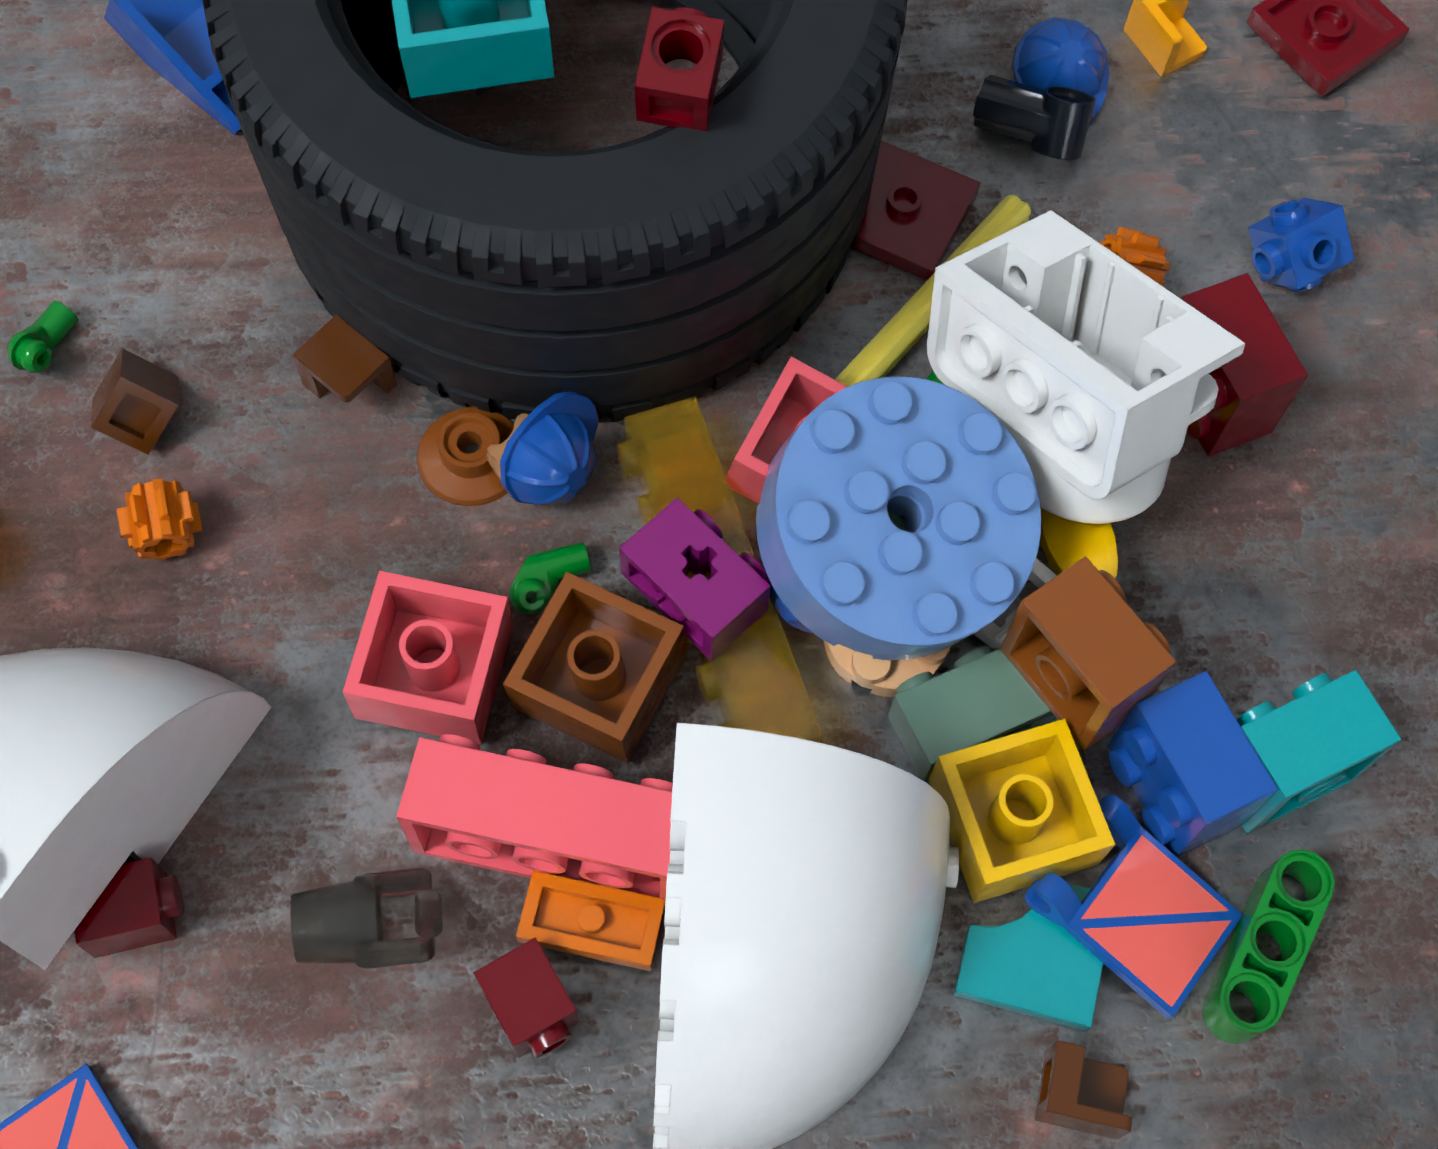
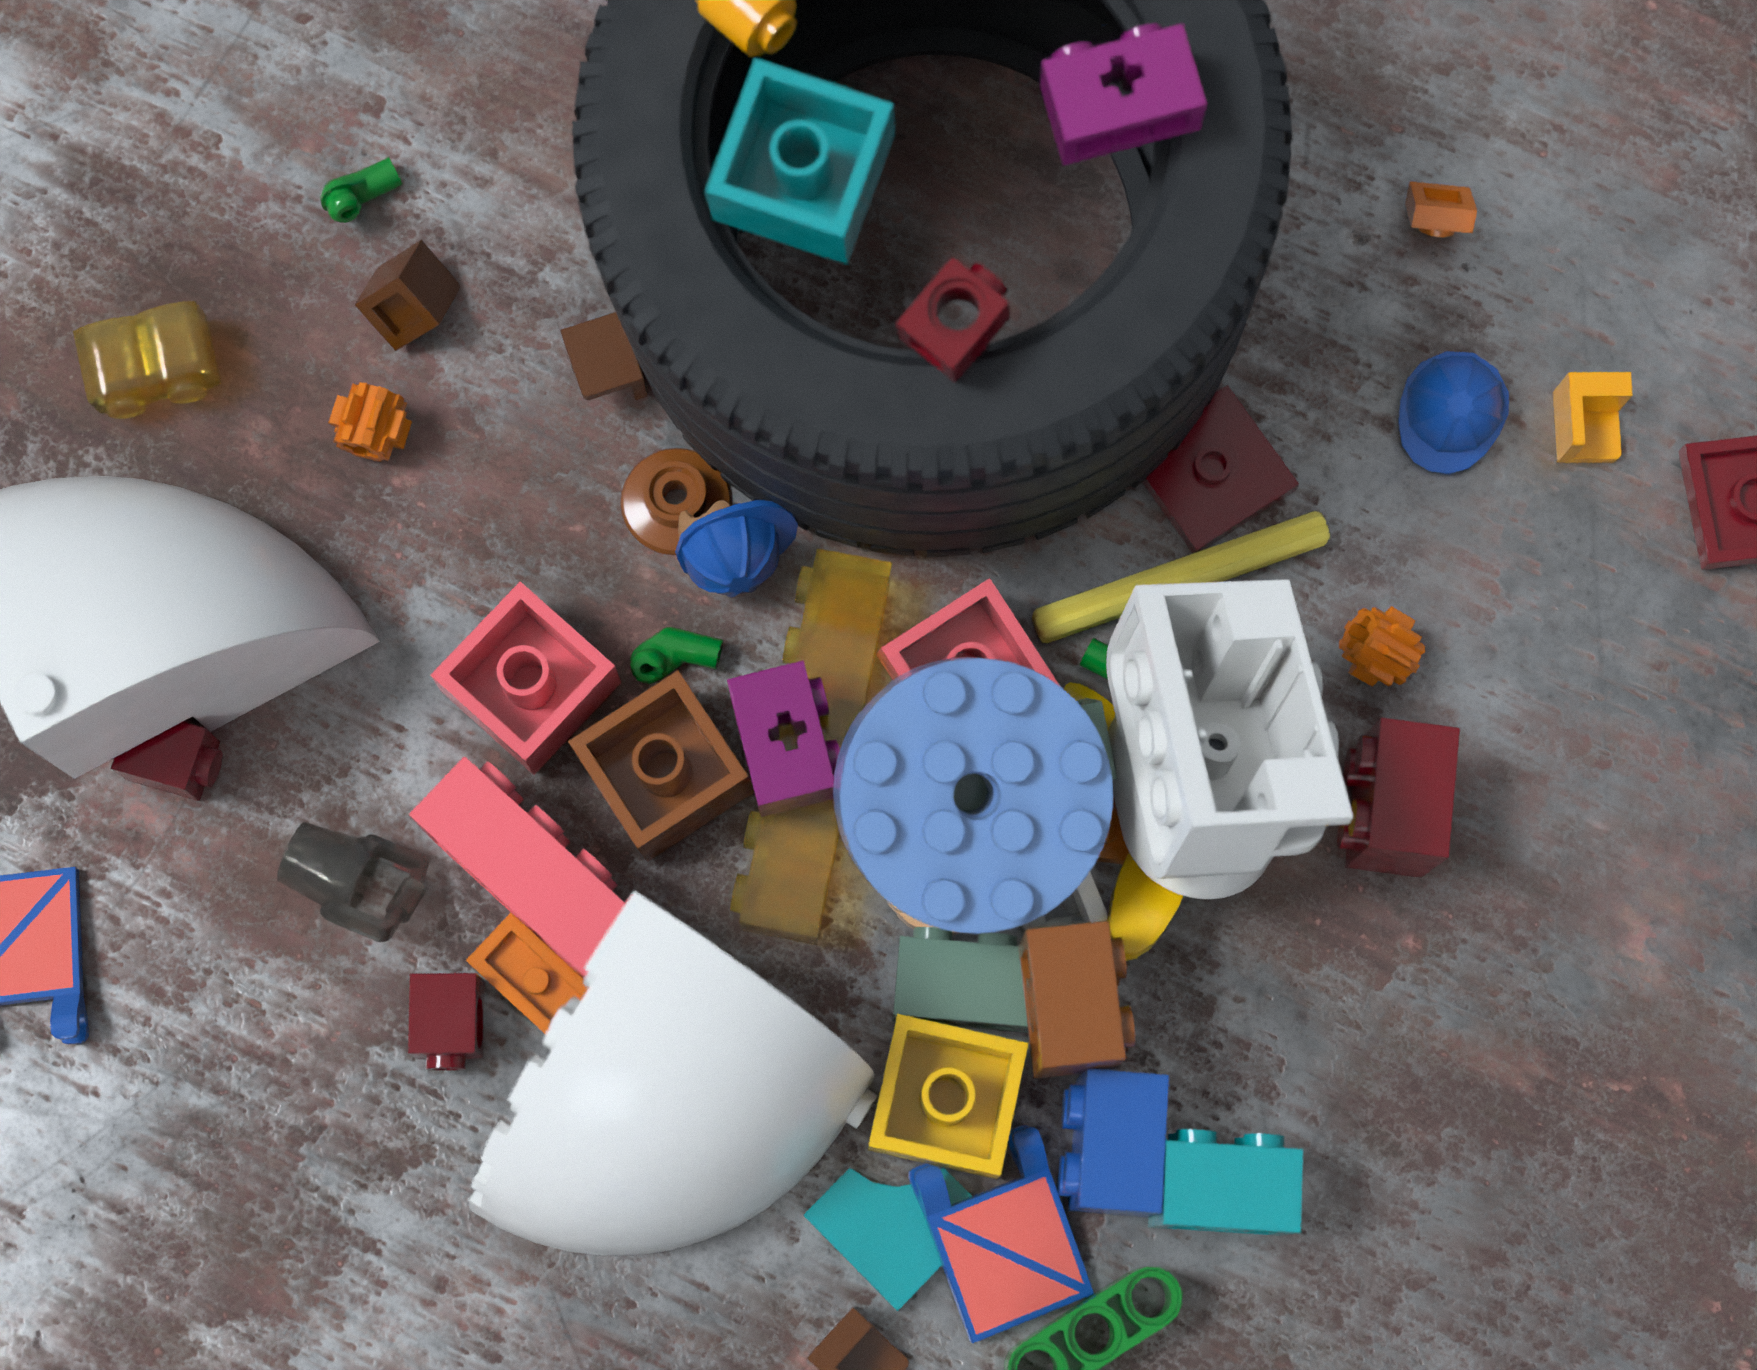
camera: 30 degrees right, 10 degrees up
black piece [973,75,1096,160] -> none
blue brick [1248,198,1355,291] -> none

